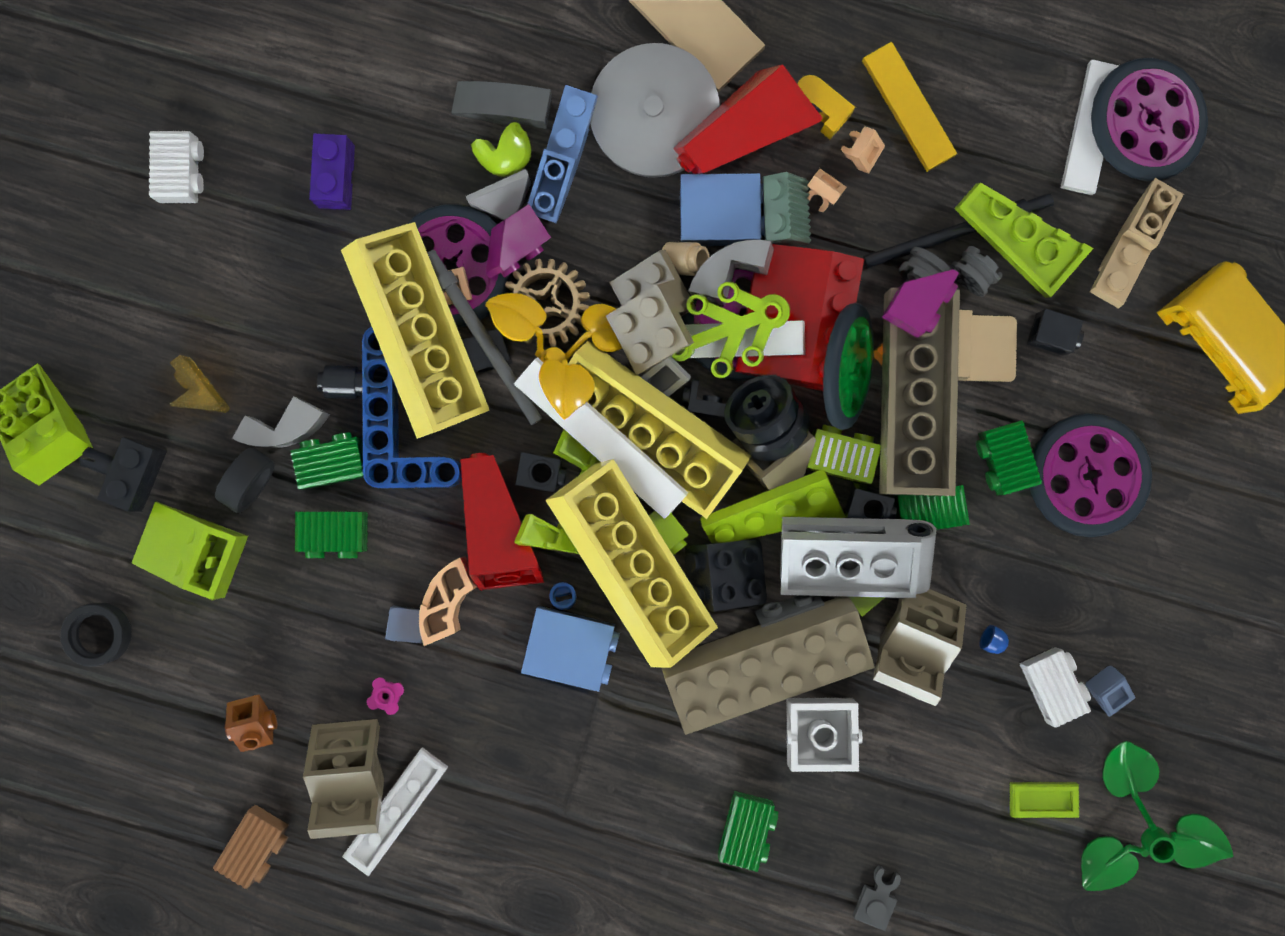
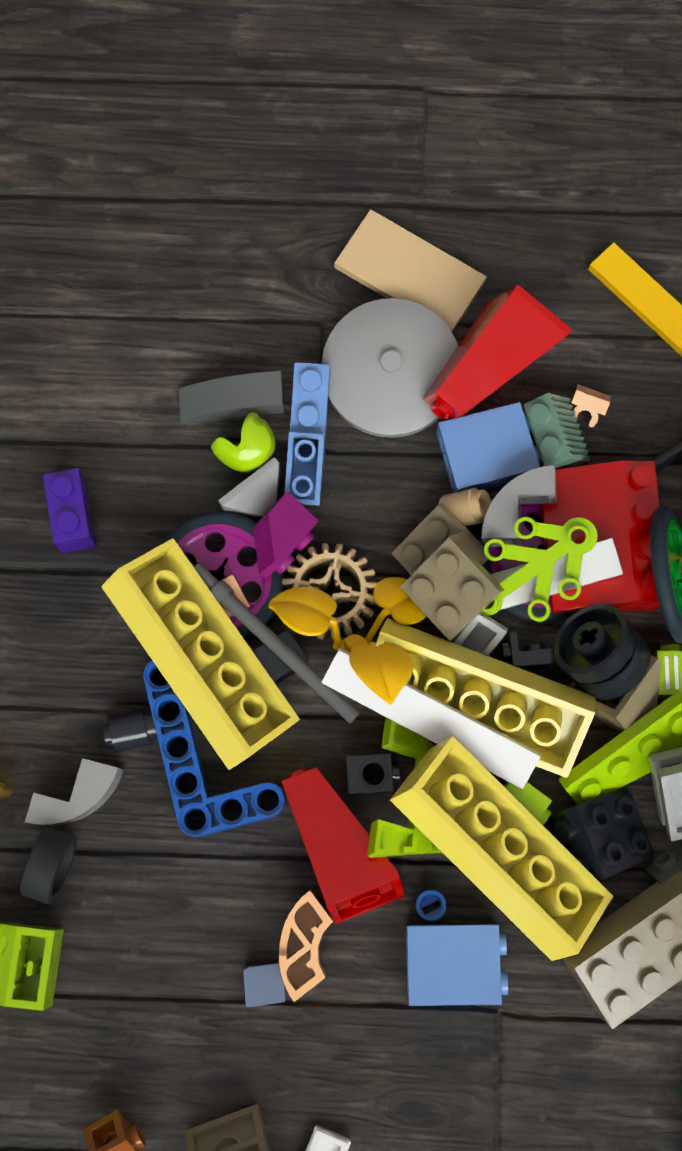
camera: 15 degrees left, 10 degrees down
green brick [291,432,364,490] -> none
green brick [295,512,368,558] -> none
dark pink plate [367,677,404,715] -> none
yellow leg [797,75,855,140] -> none
light nougat tile [841,126,885,174] -> none

